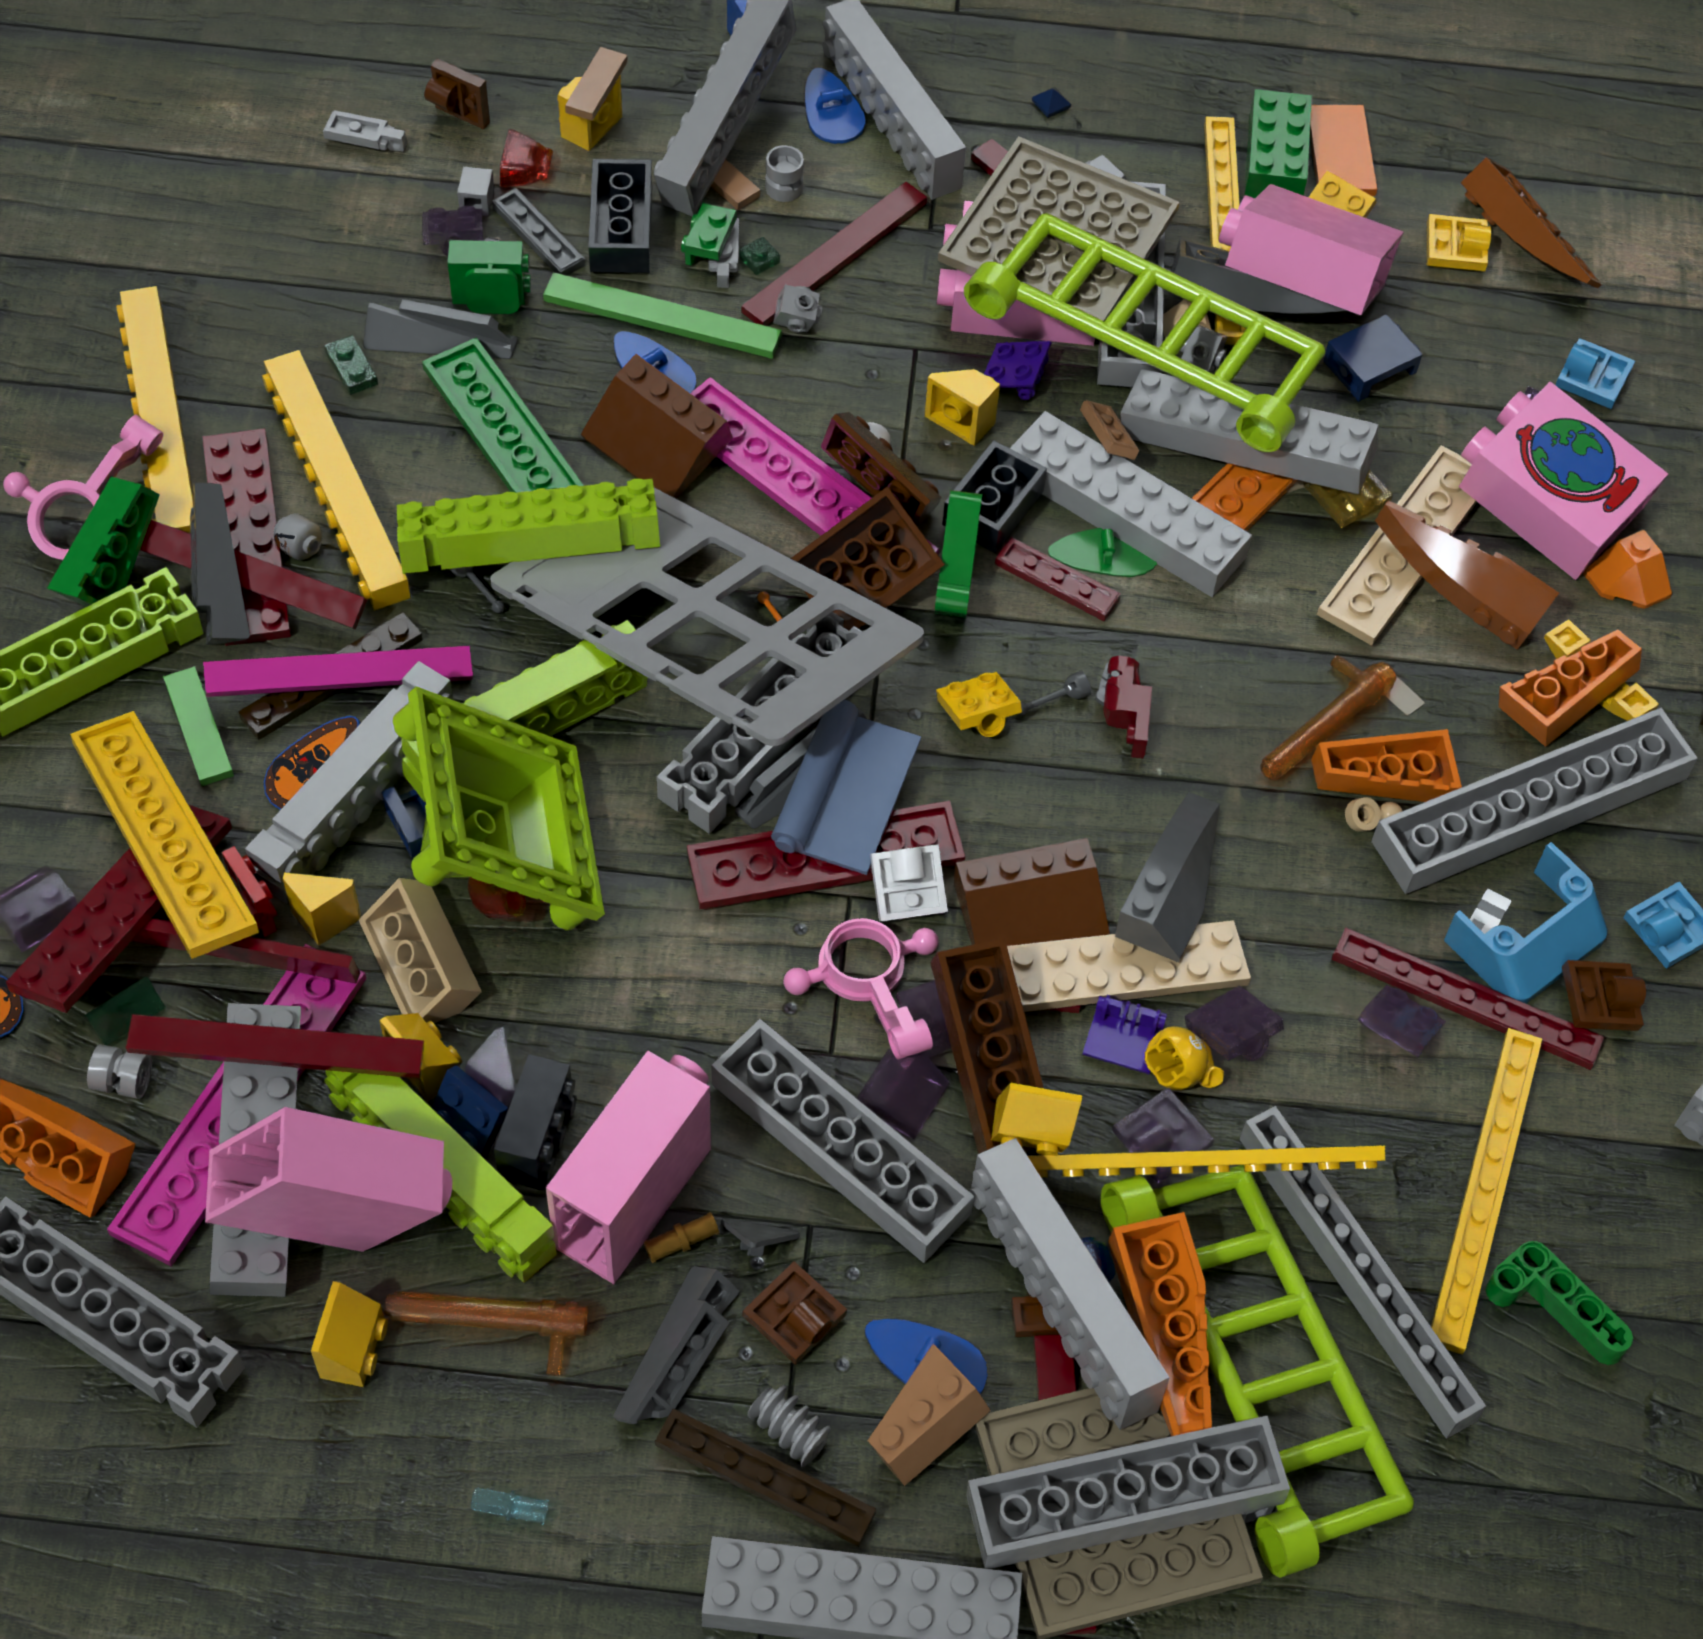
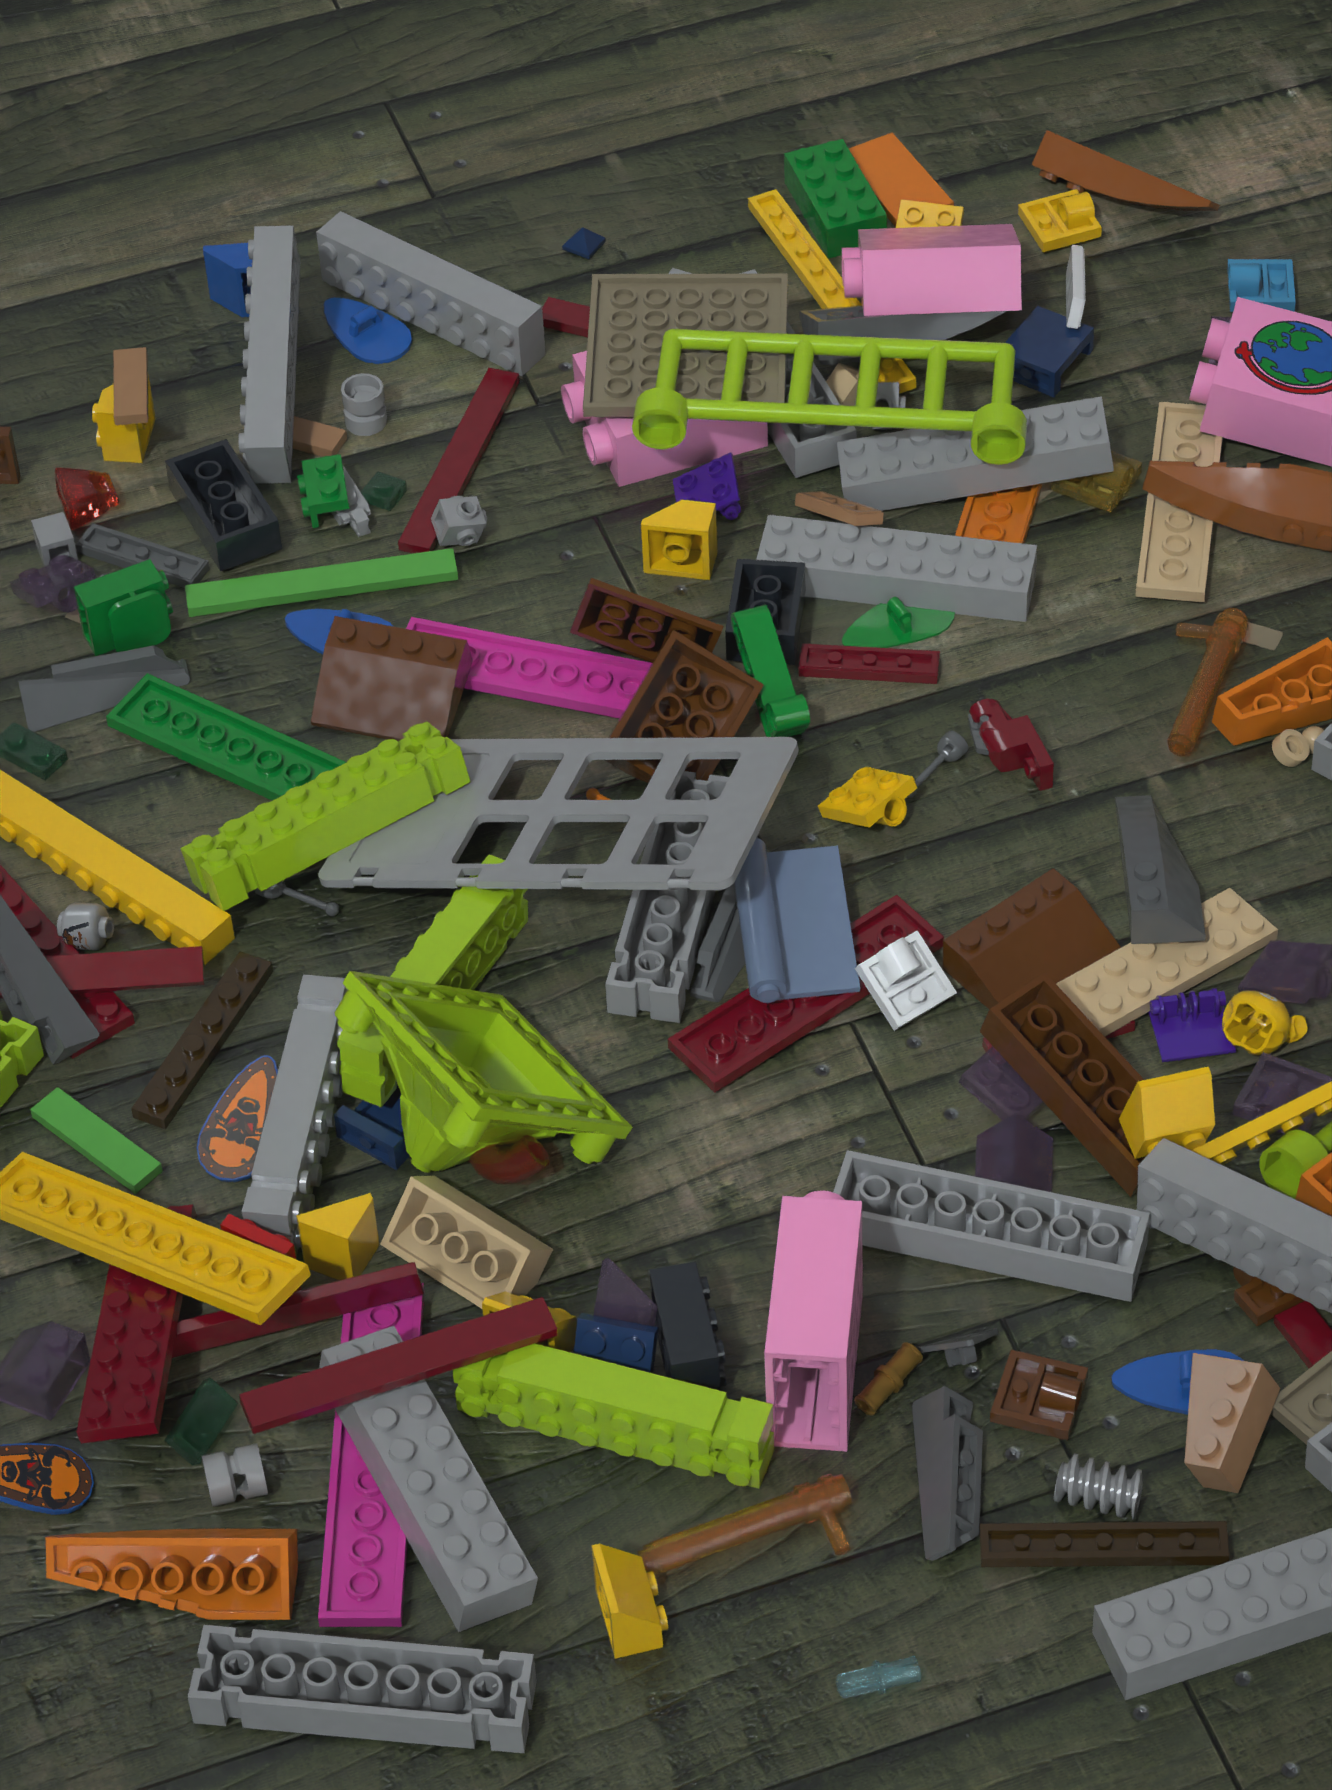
camera: 20 degrees left, 10 degrees down
dark pink tile [203,646,473,697] -> none
bright pink brick [205,1107,452,1252] -> none
bright pink piece [783,918,939,1060] -> none
none -> white tile [1066,245,1086,329]

